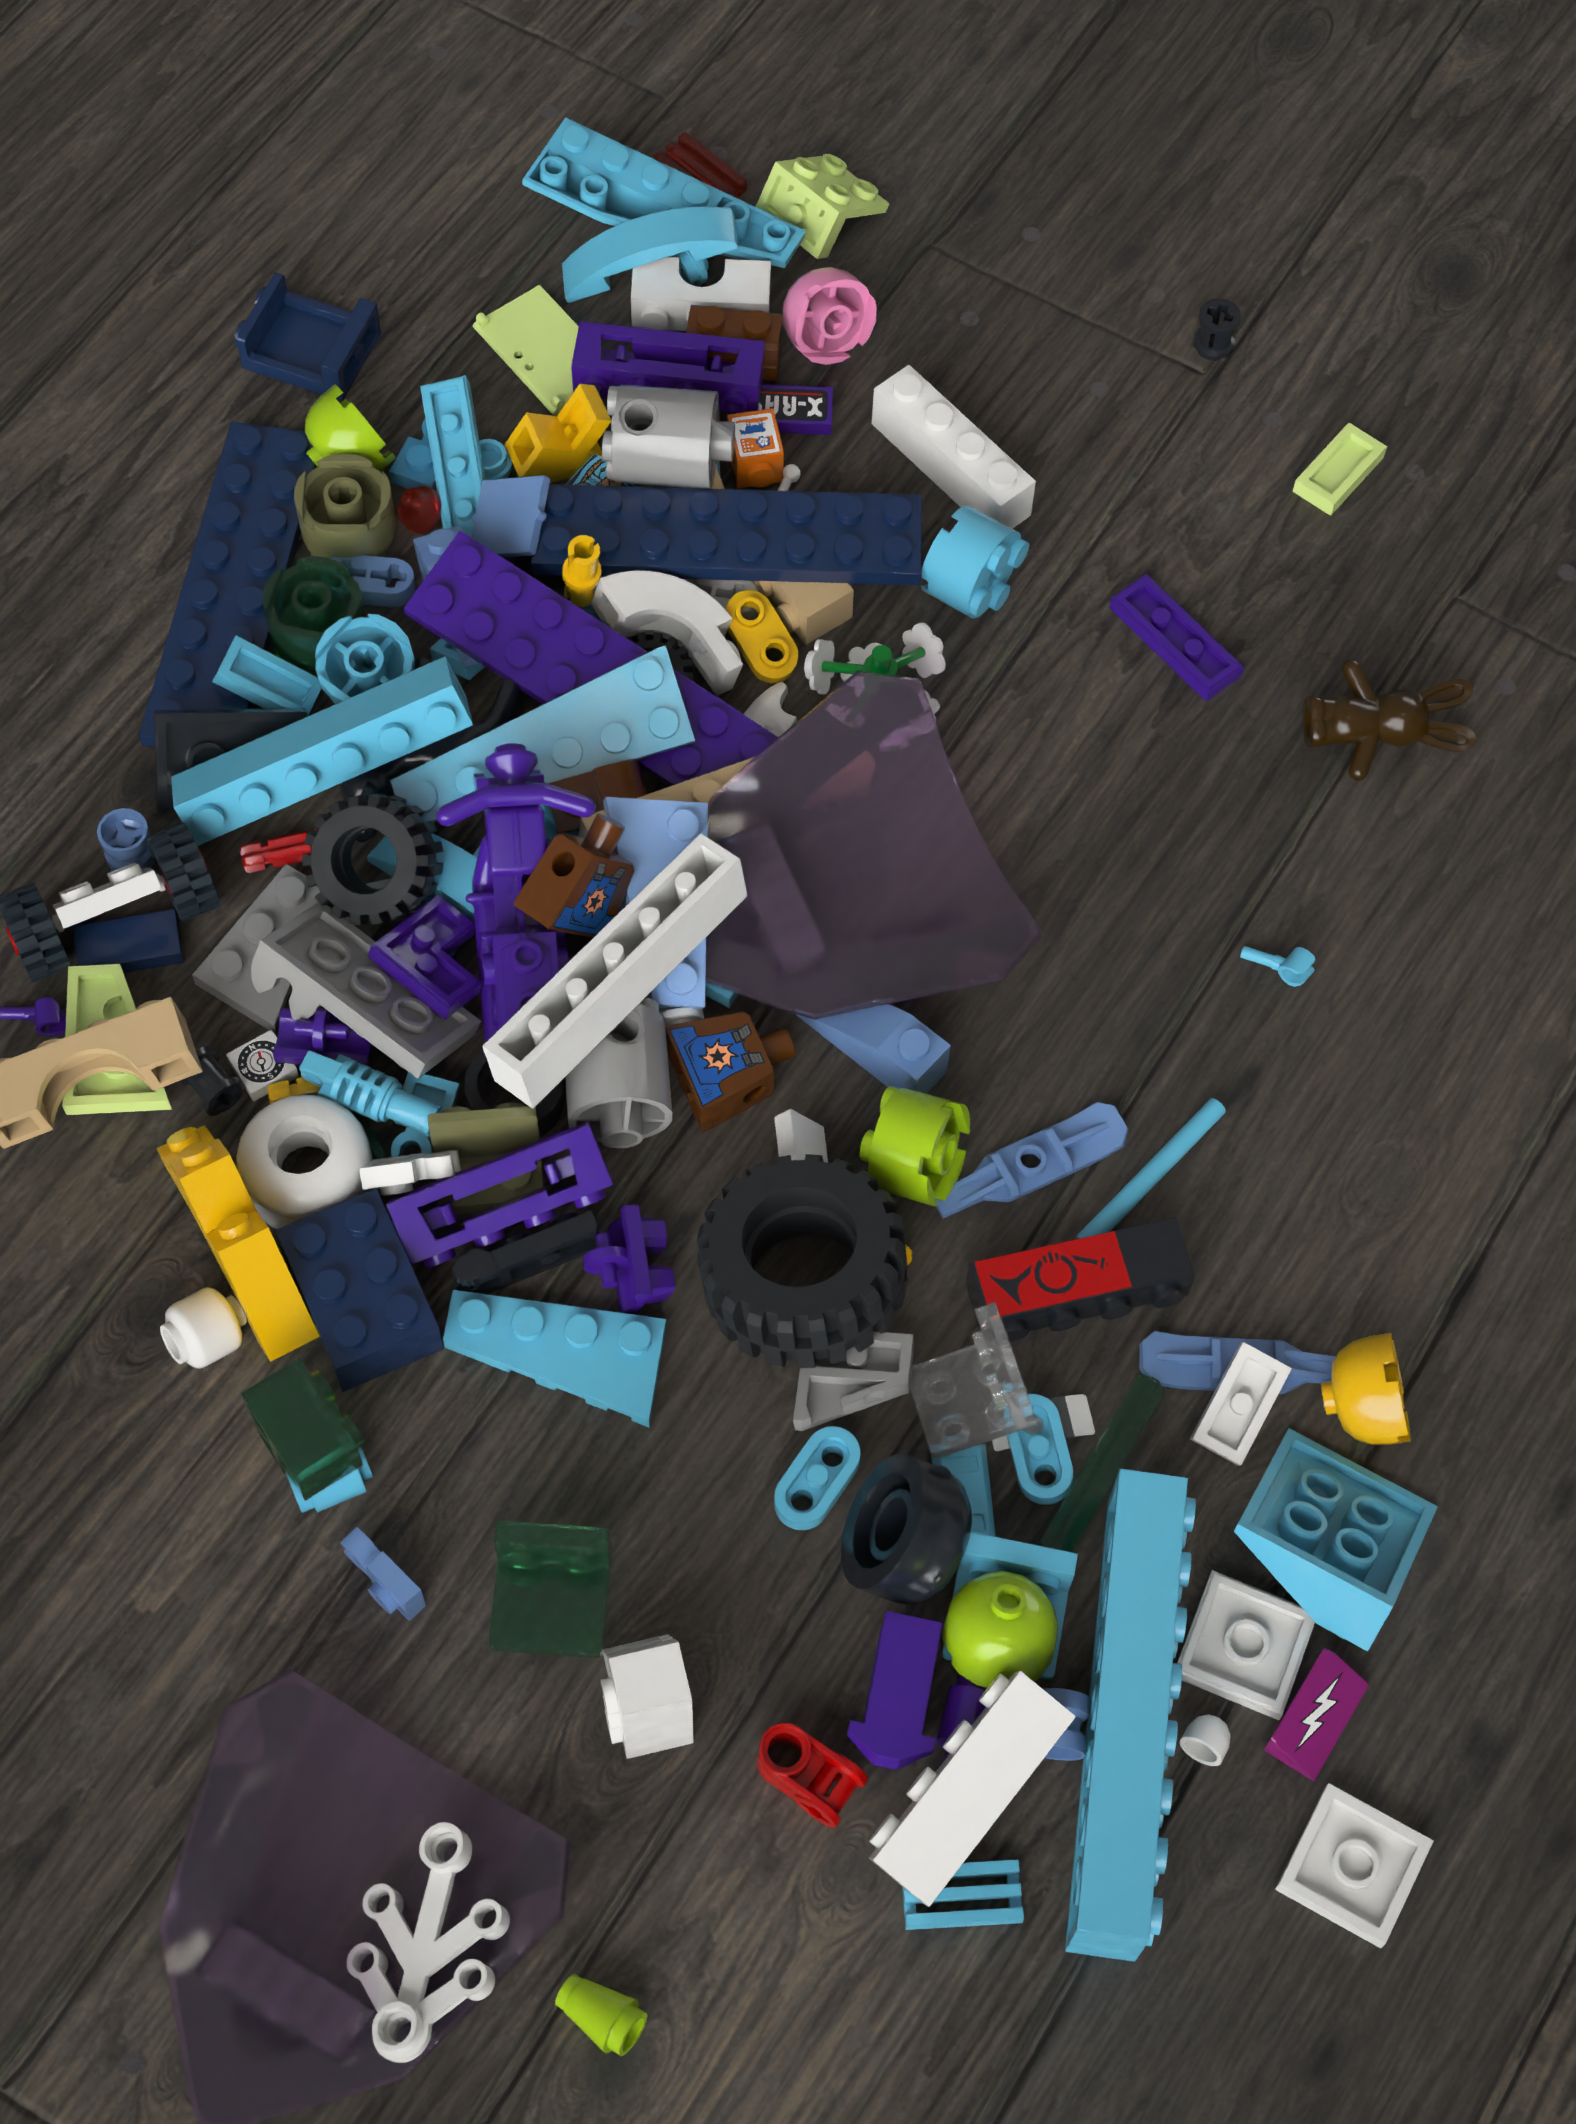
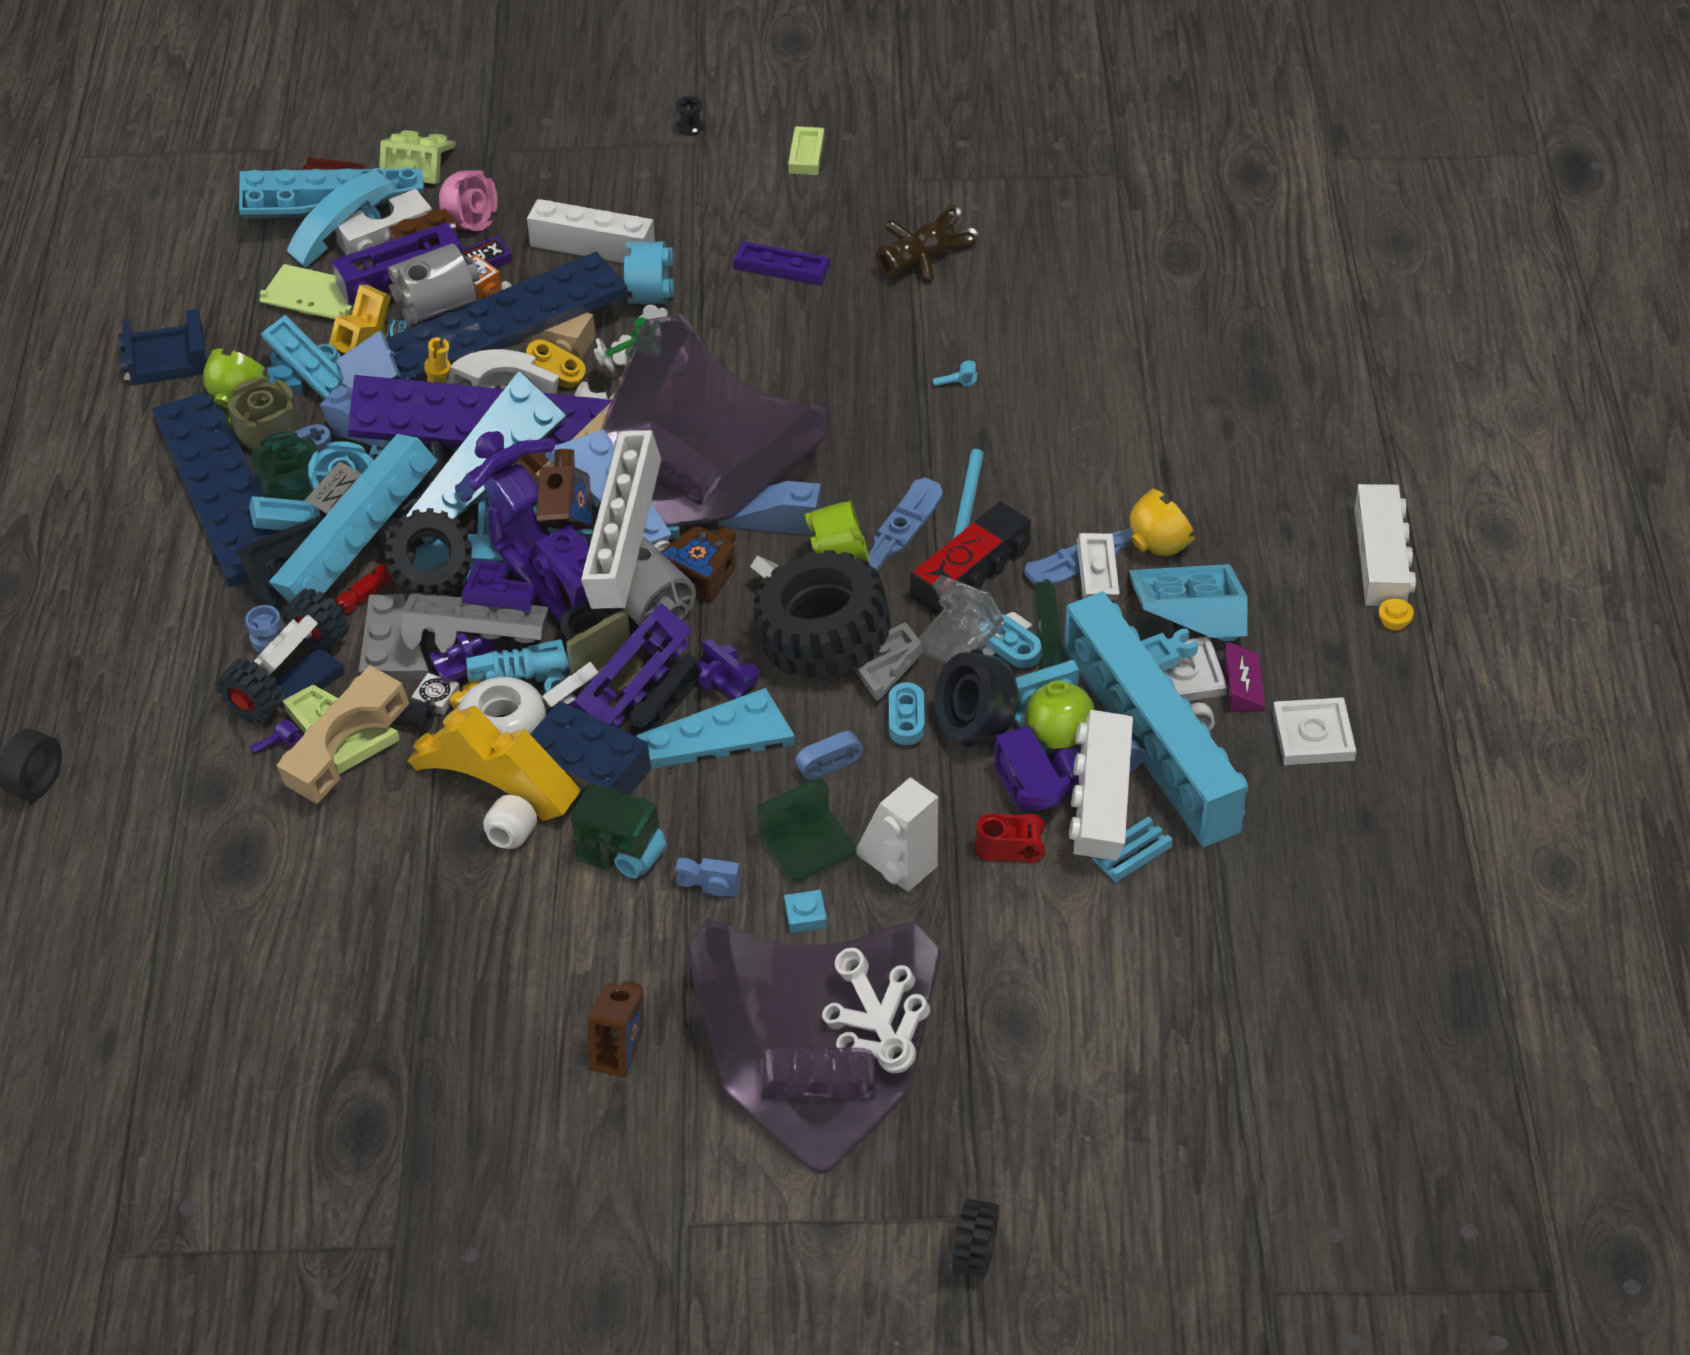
camera: 30 degrees left, 15 degrees down
clear red plate [397,486,441,534] -> none
lime cone [555,1974,648,2056] -> none
none -> clear smoke sticker [305,462,362,514]
none -> reddish brown torso [587,981,644,1077]
none -> medium azure plate [784,890,827,933]
none -> medium blue beam [795,731,863,780]
none -> medium azure plate [1141,629,1198,671]

